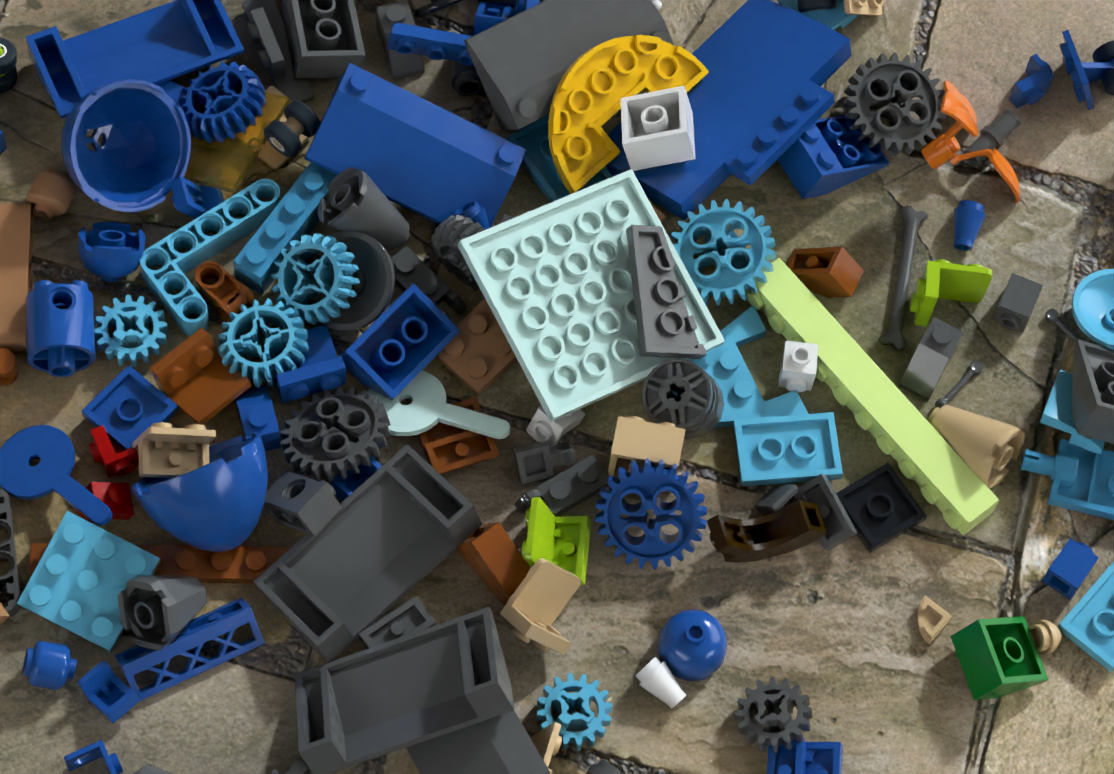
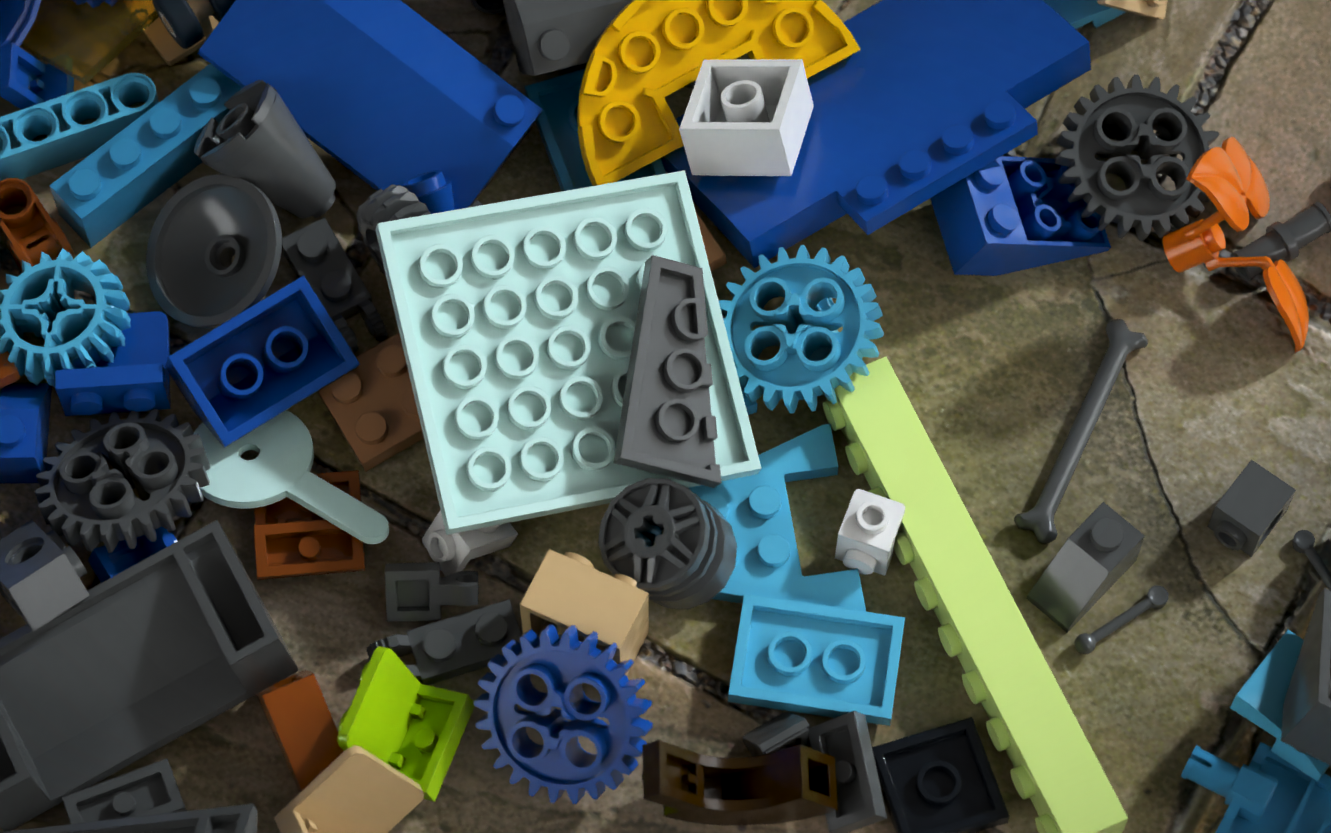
camera: 20 degrees right, 0 degrees up
medium azure gear [271,233,360,324] -> none
dark orange slope [786,247,864,298] -> none
lime bracket [909,259,992,327] -> none
tan cone [928,405,1025,488] -> none
blue cone [953,200,986,251] -> none

